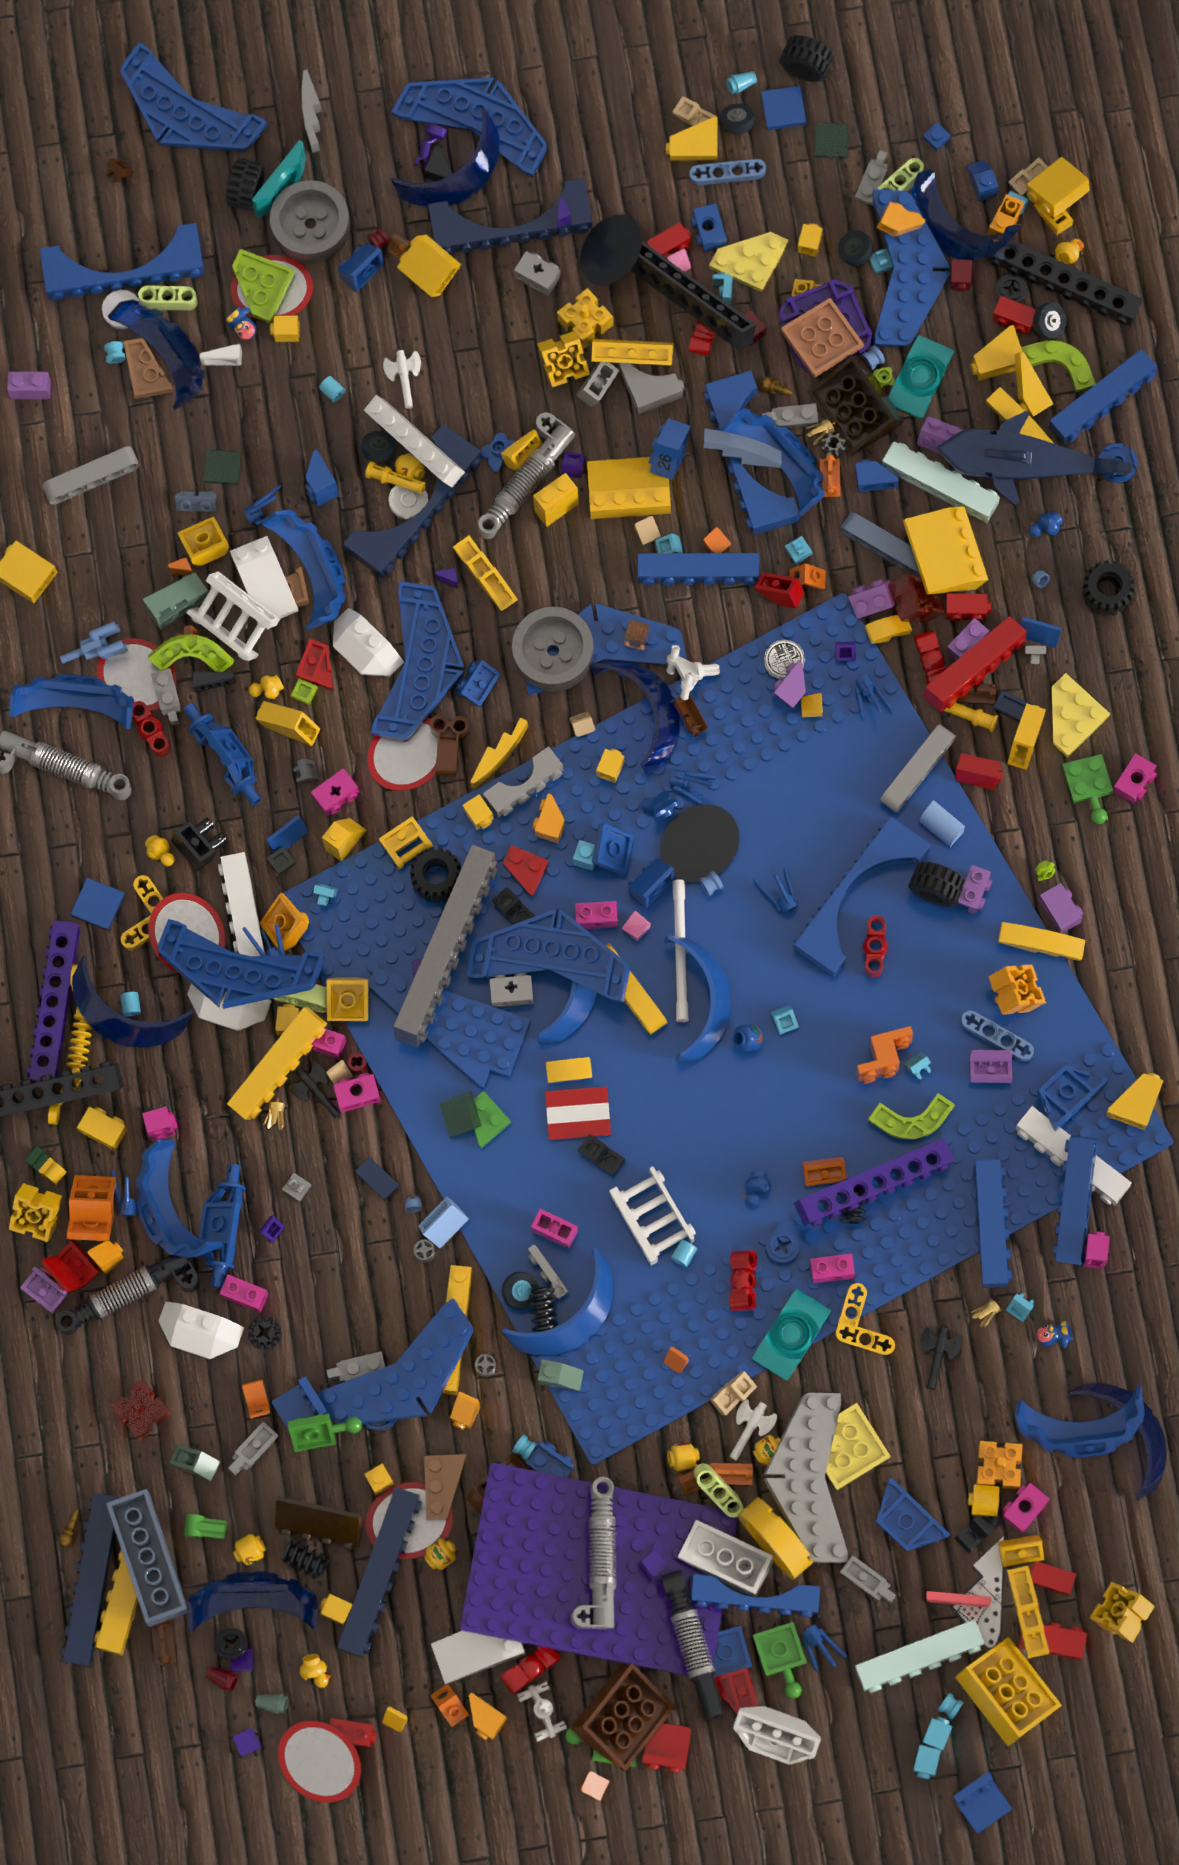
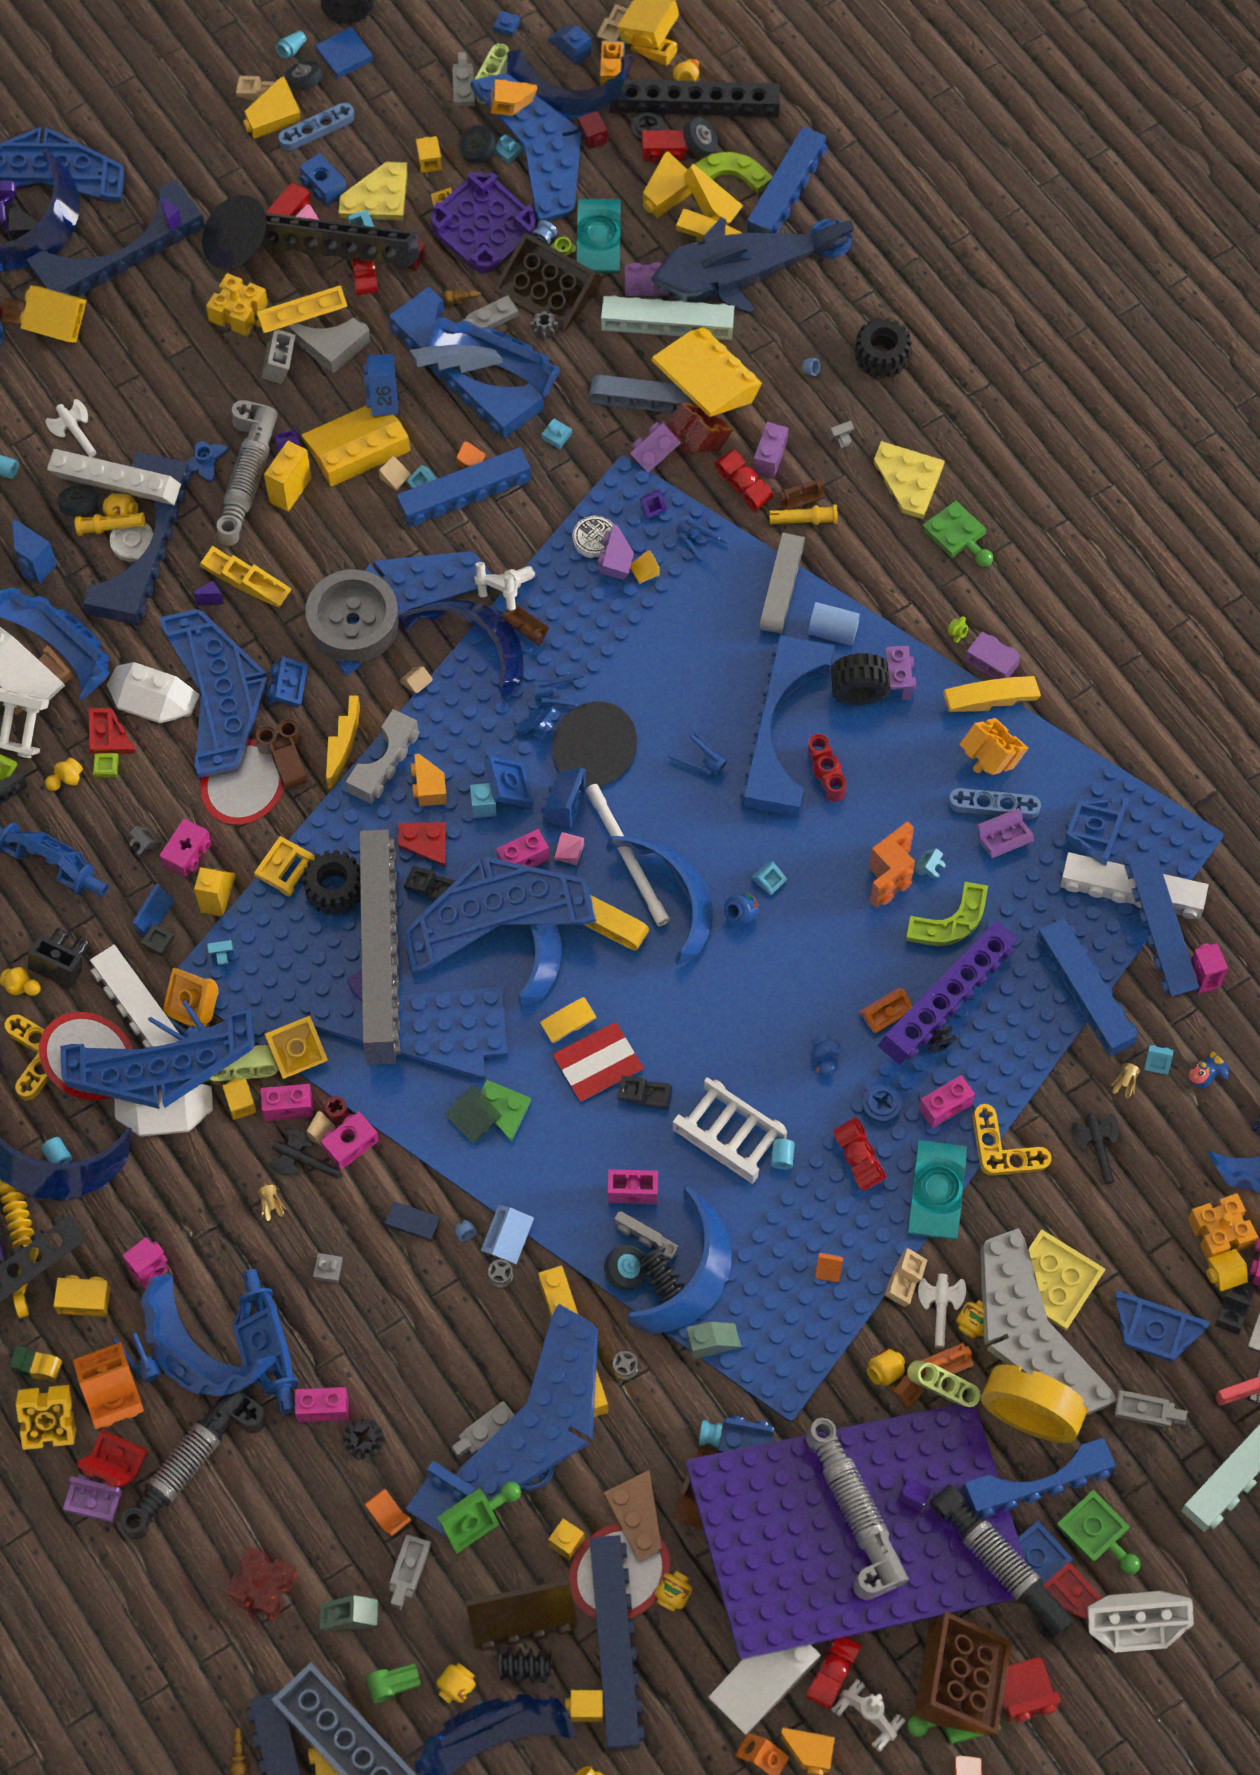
camera: 30 degrees left, 10 degrees down
light orange slope [87,1241,125,1275] -> none
white wedge [159,1302,244,1359] -> none
yellow brick [227,1007,327,1120] -> none
yellow slope [255,701,320,746] -> none
dark purple slope [259,1215,285,1243] -> none
light orange slope [450,1391,481,1430] -> none
yellow brick [462,794,494,830] -> none
light grey brick [490,973,534,1007] -> none
yellow slope [501,429,543,471] -> none
light grey brick [514,251,561,296] -> none
yellow brick [537,331,590,387] -> none
yellow brick [596,749,625,783] -> none
clear orange brick [624,619,650,650] -> none
white slope [678,1520,773,1598] -> none
medium blue wheel [699,870,723,896] -> none
red slope [754,572,805,609] -> none
nougat plate [780,298,864,378] -> none
orange bracket [789,564,826,590] -> none
blue plant [802,1625,847,1671] -> none
pearl gold piece [806,419,835,446] -> none
clear green piece [814,122,848,159] -> none
orange hinge [820,454,840,497] -> none
blue slope [855,459,898,493] -> none
yellow slope [865,613,912,644] -> none
red brick [923,616,1027,712] -> none
red brick [946,593,991,622] -> none
red brick [955,753,1003,790] -> none
dark blue tile [993,690,1032,722] -> none
yellow slope [1007,703,1046,770] -> none
blue slope [1020,617,1062,647] -> none
blue animal [1029,511,1063,537] -> none
yellow slope [1106,1073,1163,1131] -> none
dark pink brick [1113,753,1157,804] -> none

